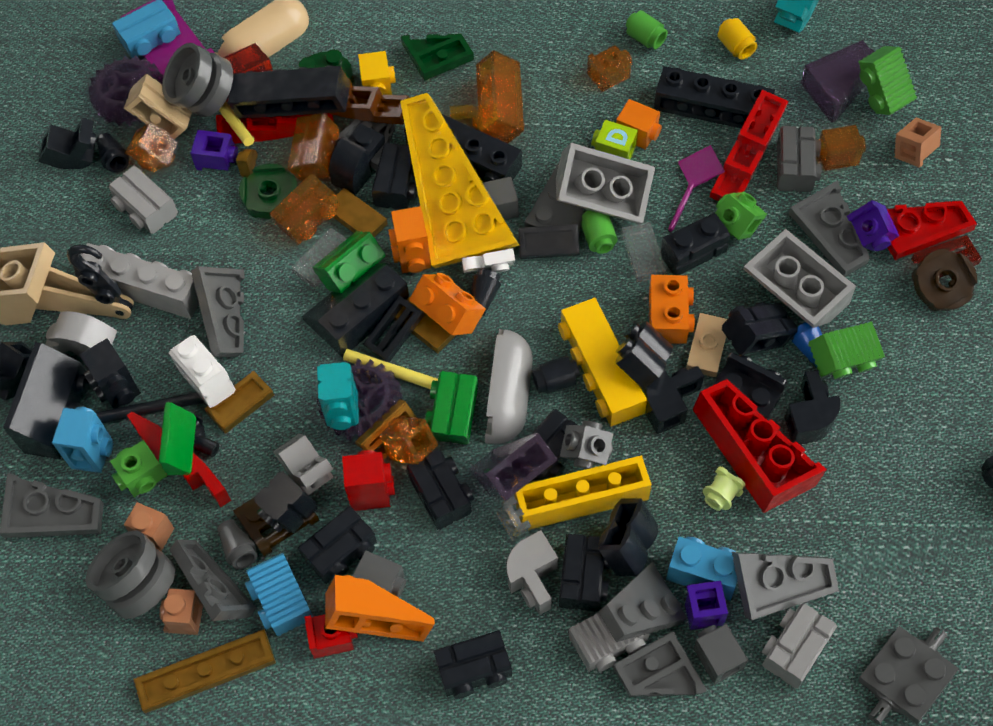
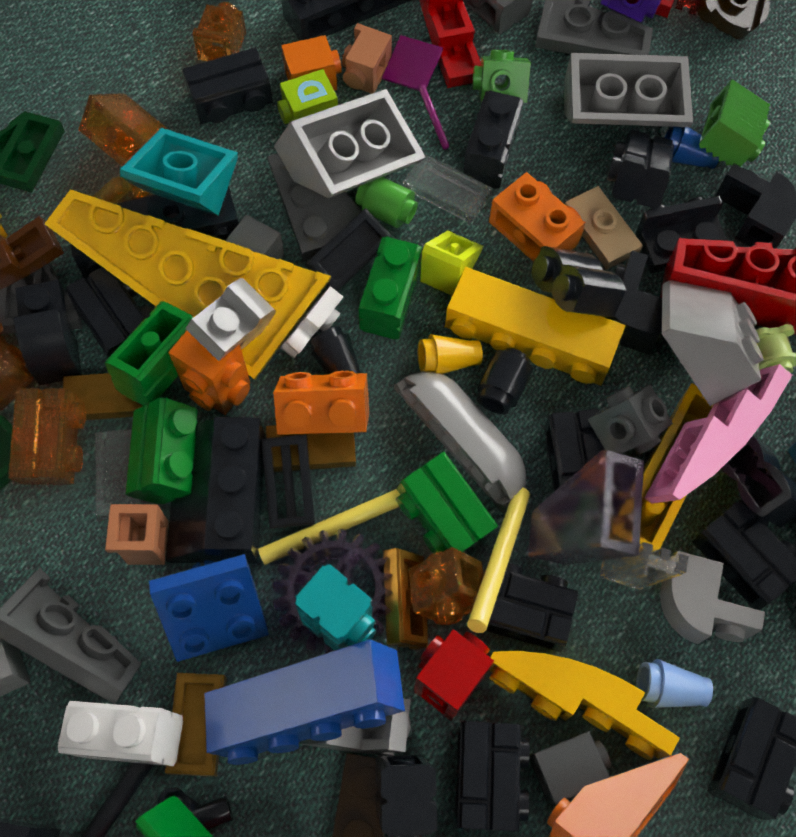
camera: 50 degrees left, 5 degrees up
none -> green brick [105,301,193,406]
none -> nougat brick [105,504,169,565]
none -> teal slope [120,128,238,216]
none -> blue plate [149,554,269,662]
none -> black brick [182,47,273,125]
none -> light grey brick [185,278,276,361]
none -> blue brick [204,639,405,765]
none -> nougat brick [342,23,392,94]
none -> green brick [358,237,423,340]
none -> yellow cone [417,334,483,374]
none -> neon yellow slope [420,230,484,296]
none -> light yellow bar [467,487,530,633]
none -> yellow slope [489,651,680,760]
none -> light blue cone [636,659,713,708]
none -> bright pink slope [645,364,792,504]
none -> light grey slope [662,280,764,406]

